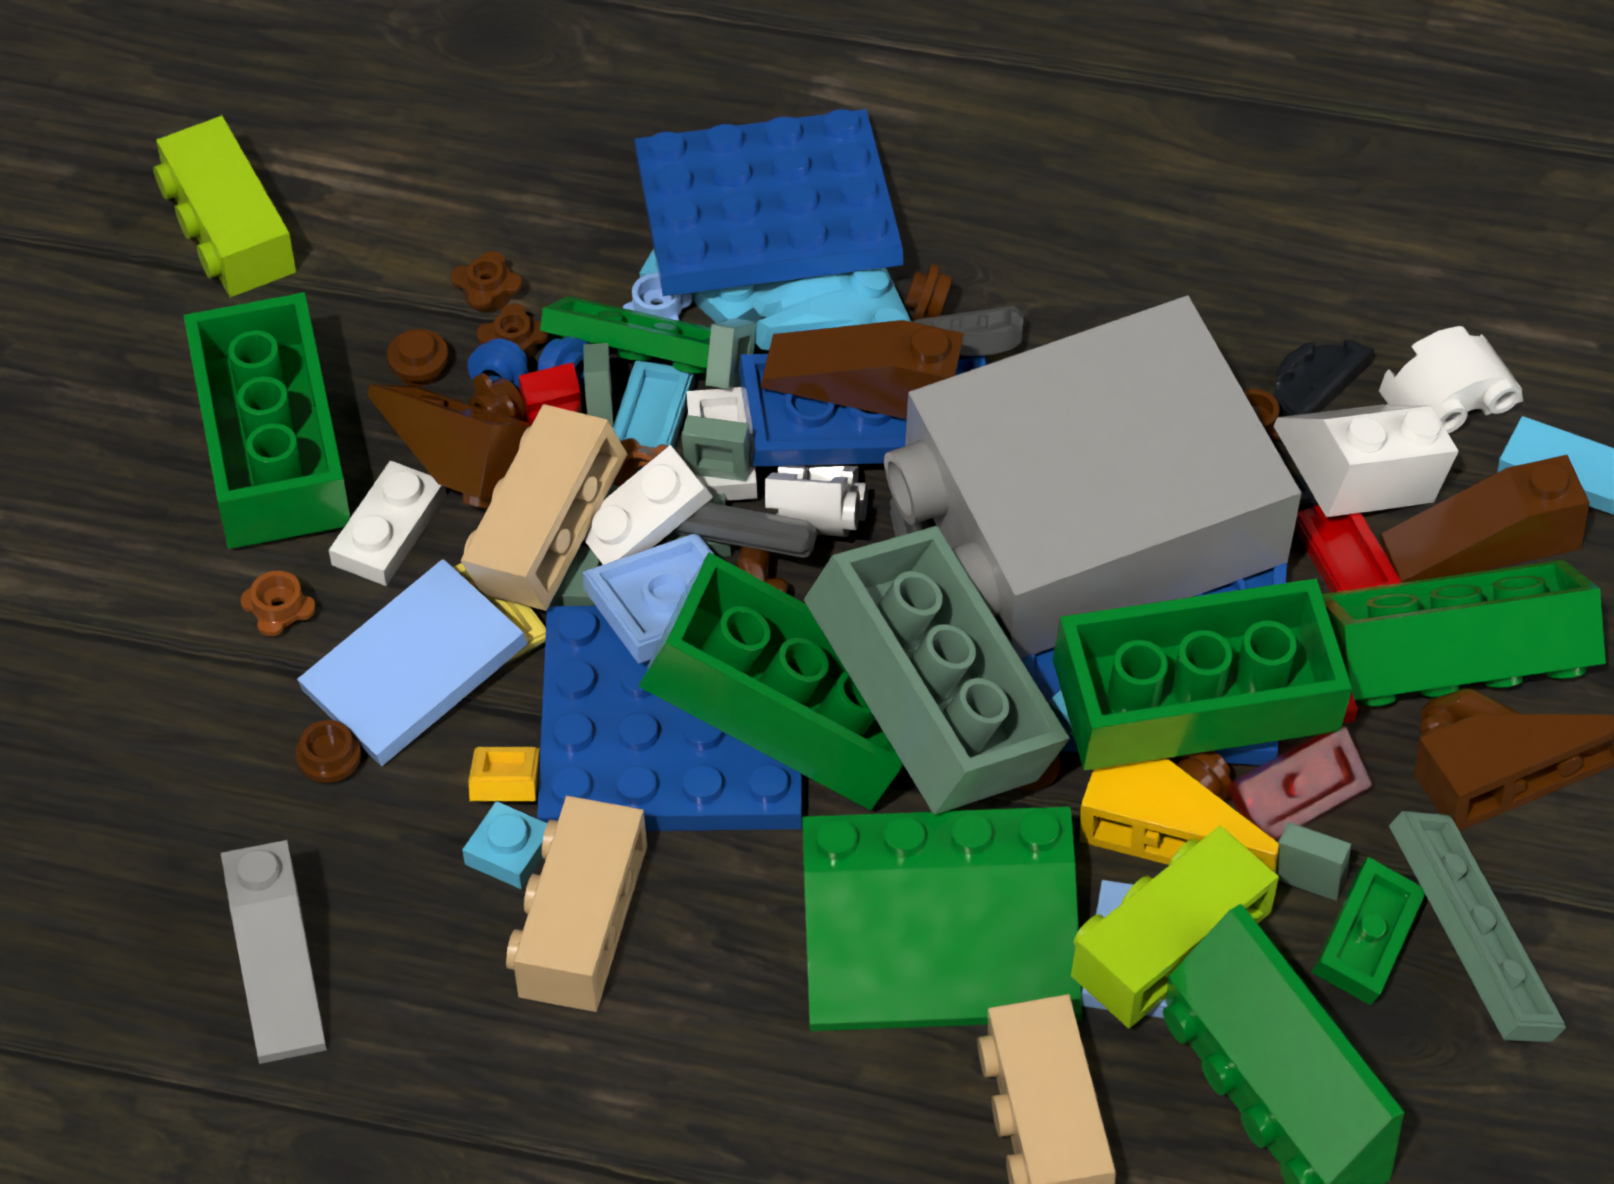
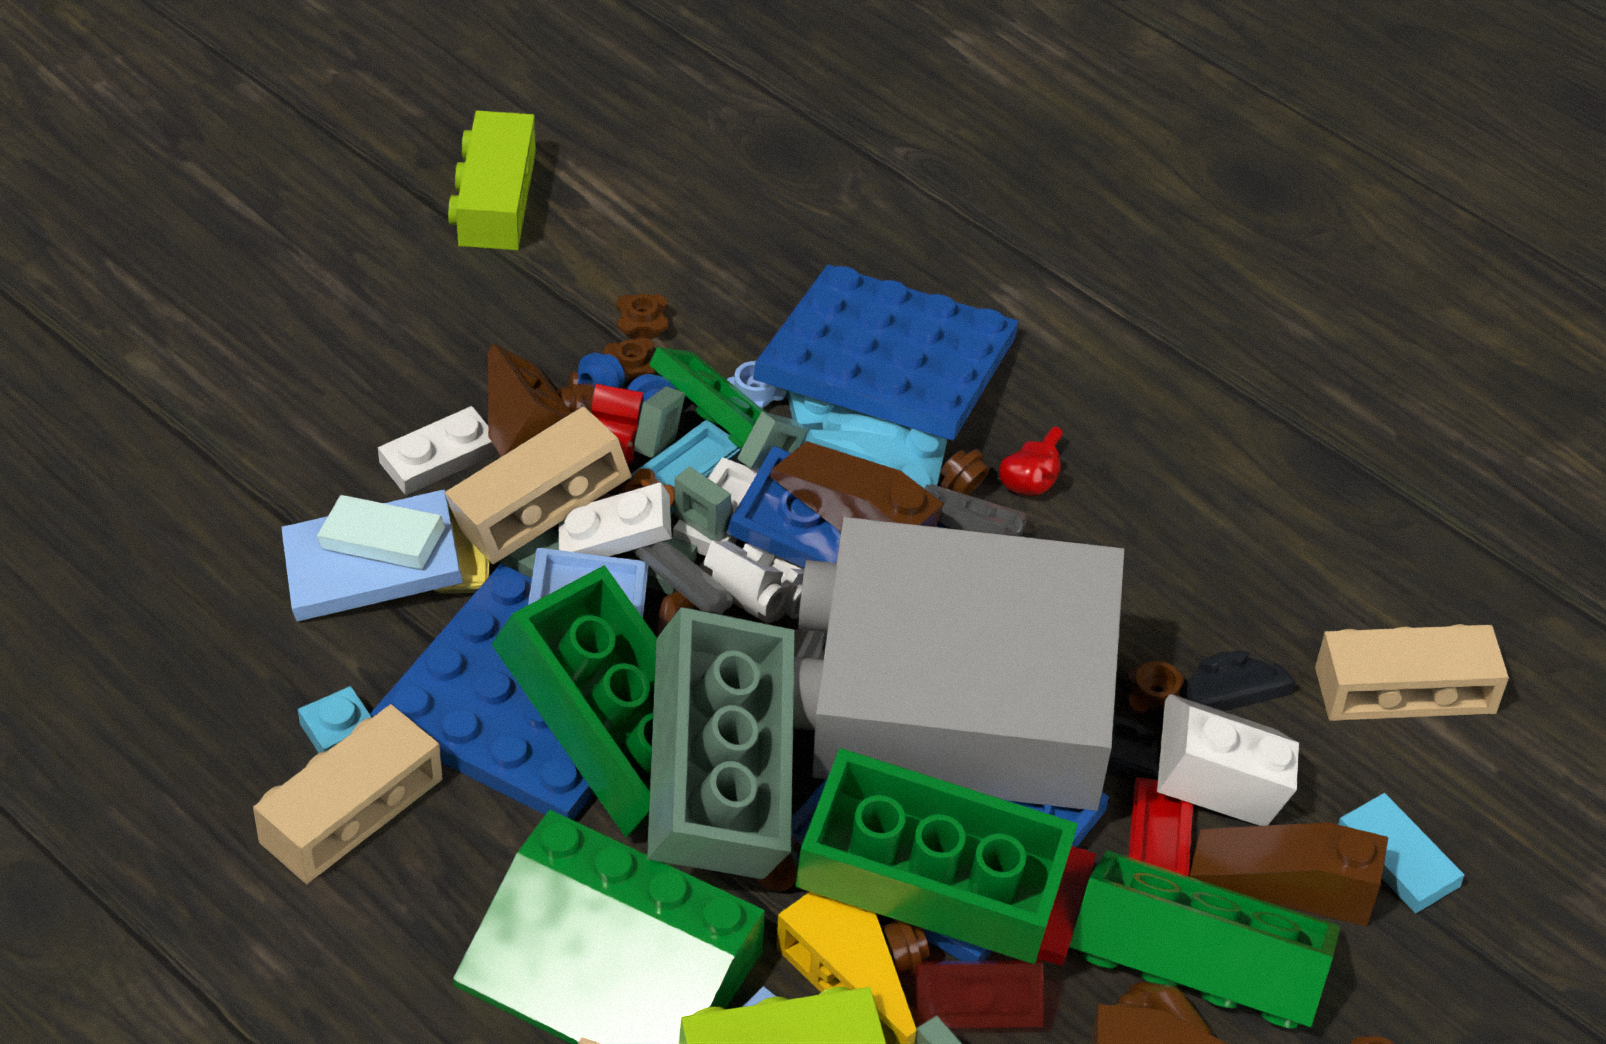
camera: 25 degrees right, 5 degrees down
green brick [183,292,350,549] -> none
light grey slope [221,840,327,1064] -> none
dark orange plate [240,571,316,636] -> none
reddish brown plate [295,720,361,783] -> none
reddish brown plate [387,329,448,386] -> none
yellow tile [468,747,540,801] -> none
white cylinder [1379,326,1523,433] -> none
none -> light aqua tile [317,495,445,570]
none -> red piece [999,426,1063,496]
none -> tan brick [1315,624,1509,721]

